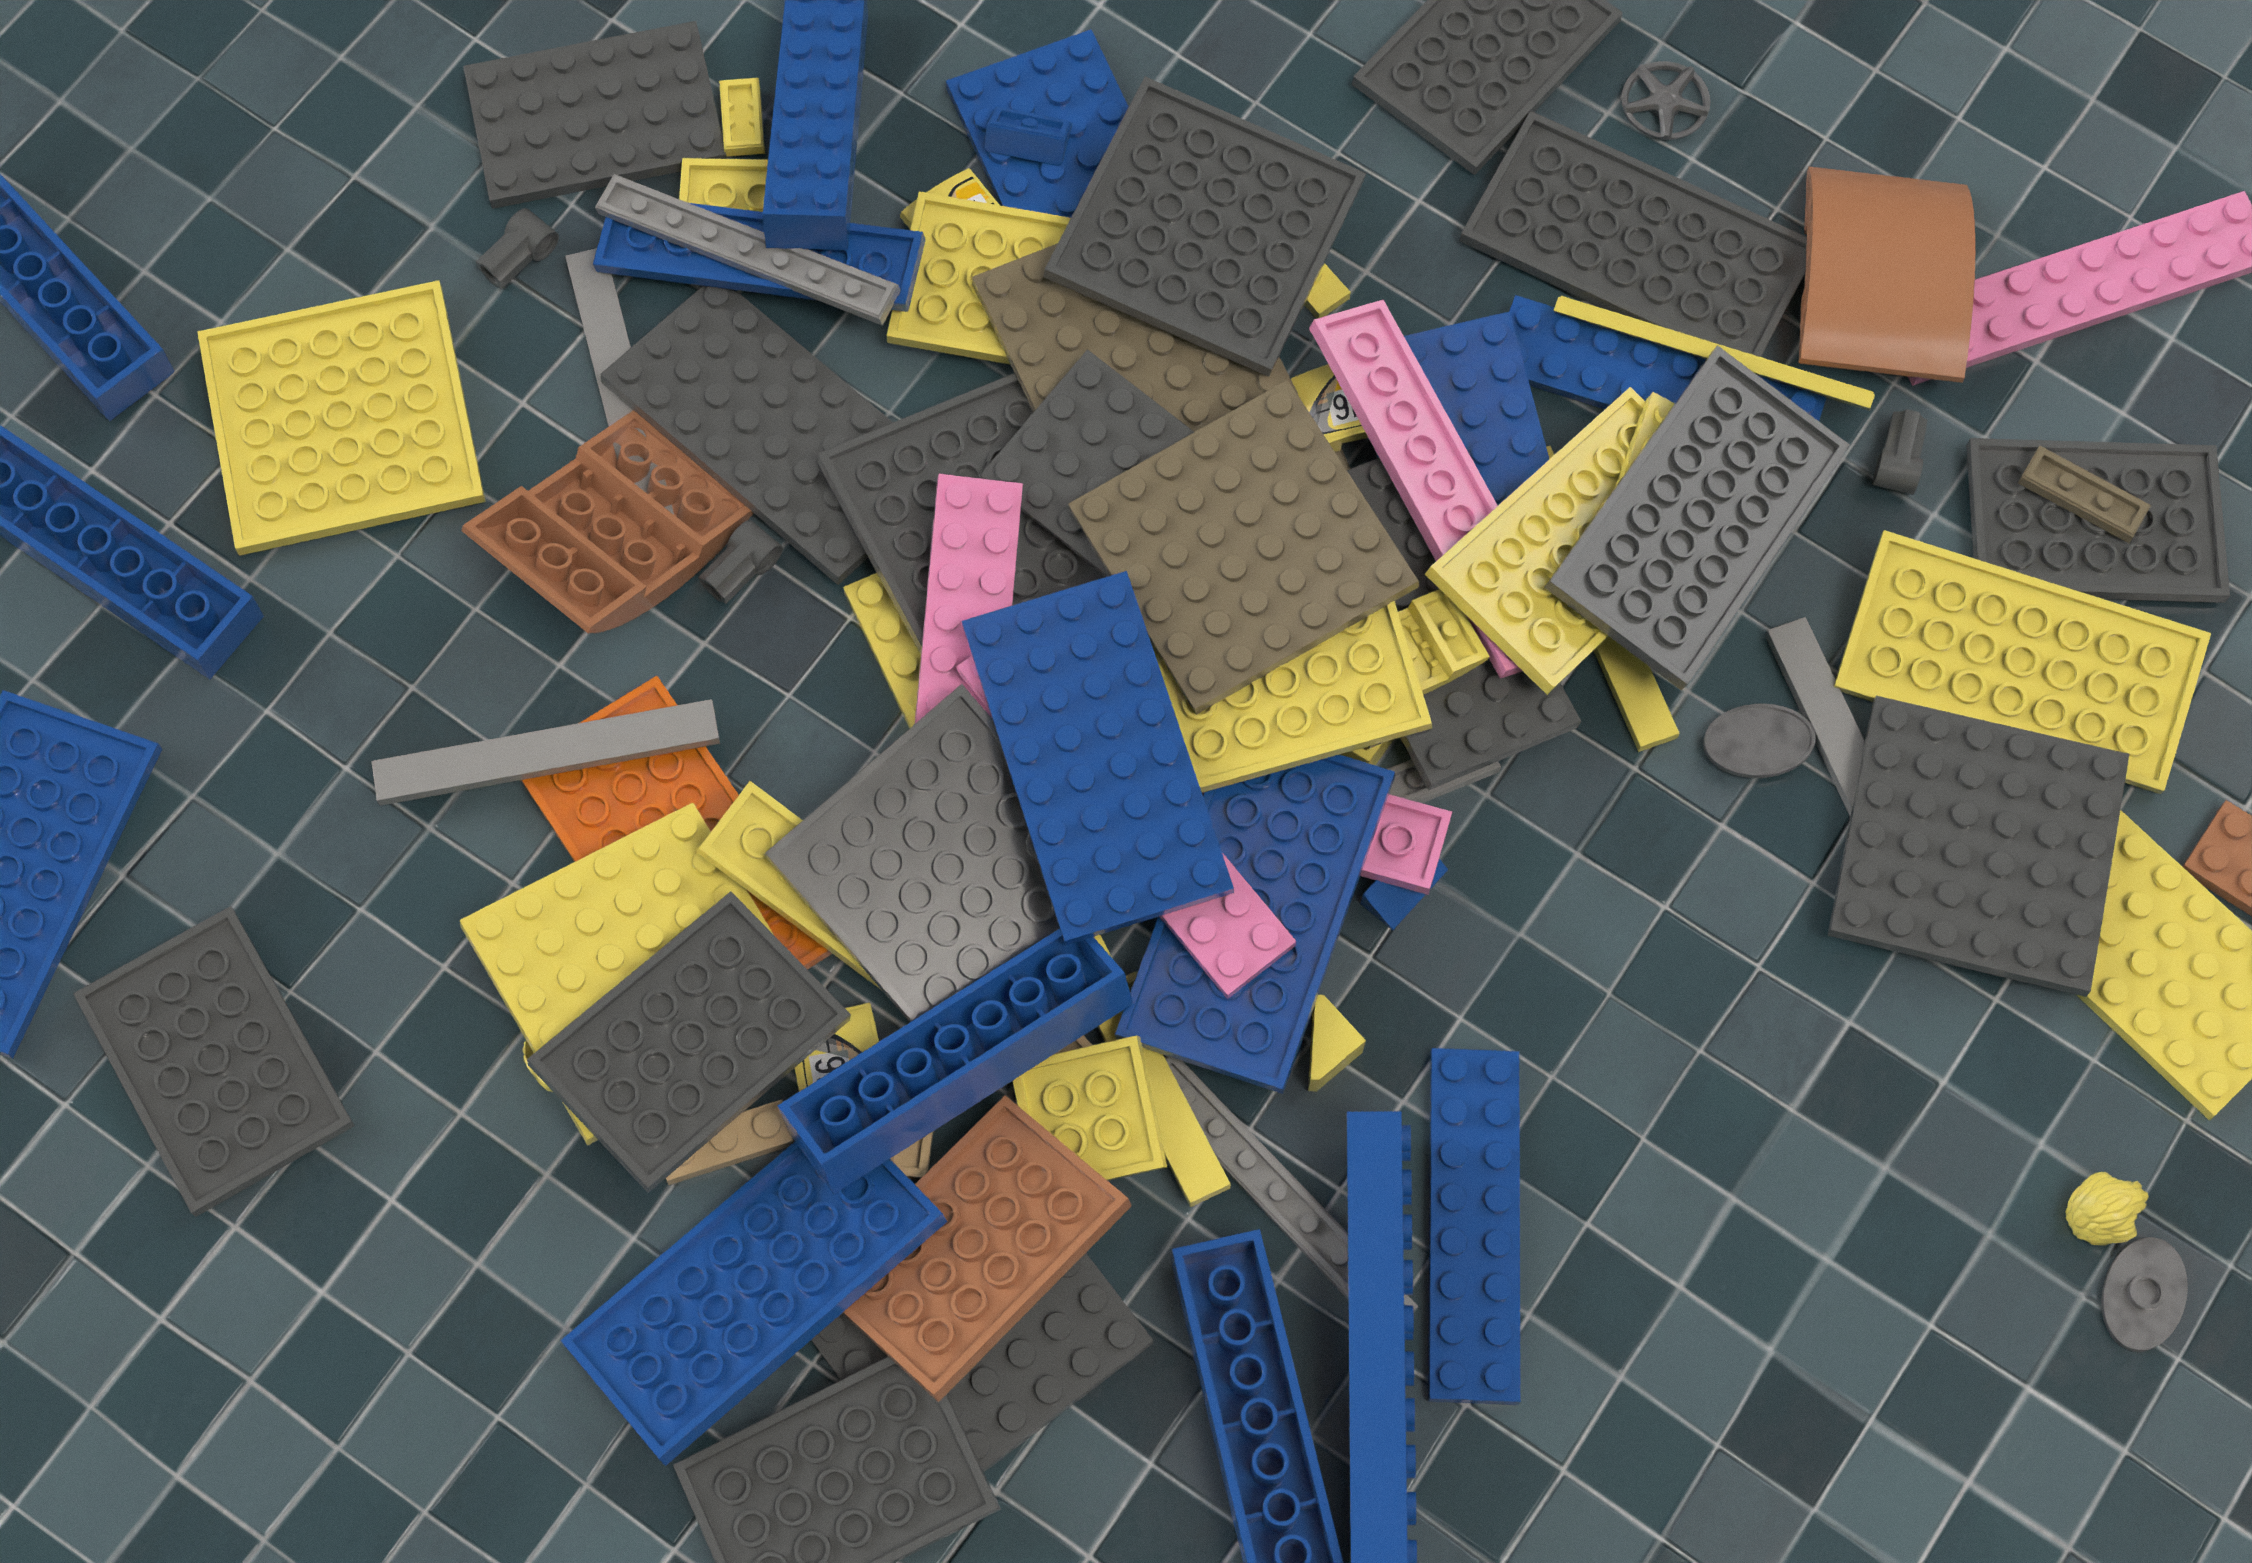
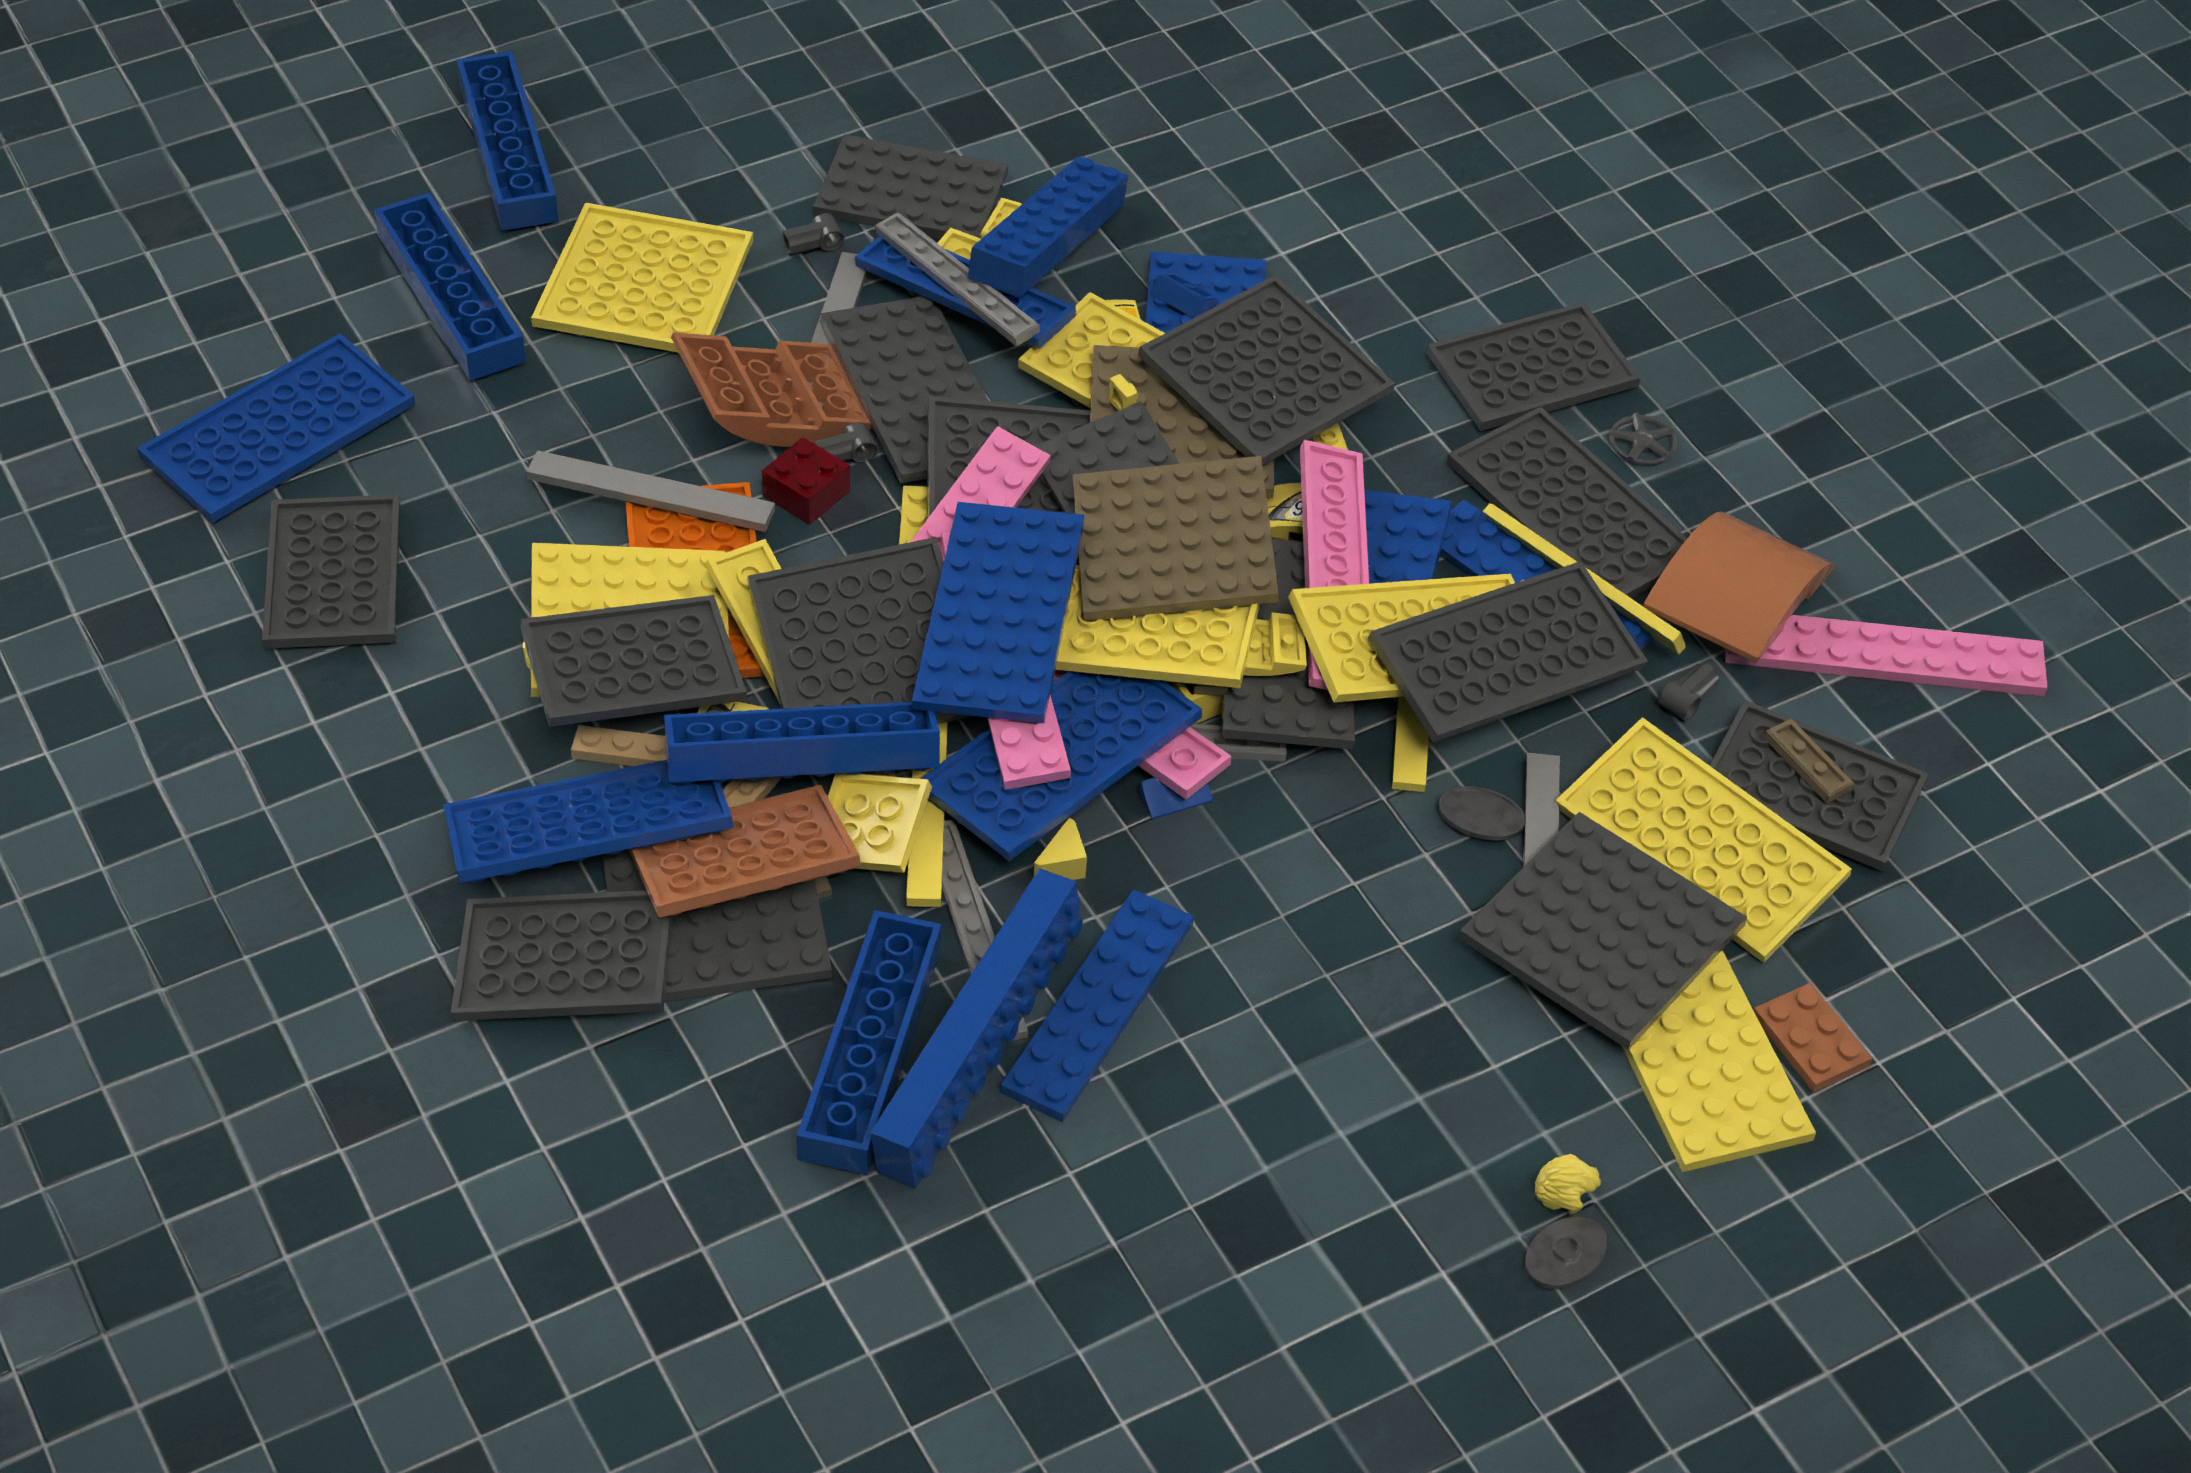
camera: 25 degrees right, 20 degrees down
none -> dark red brick [762,437,850,525]
none -> light yellow plate [1108,374,1138,411]

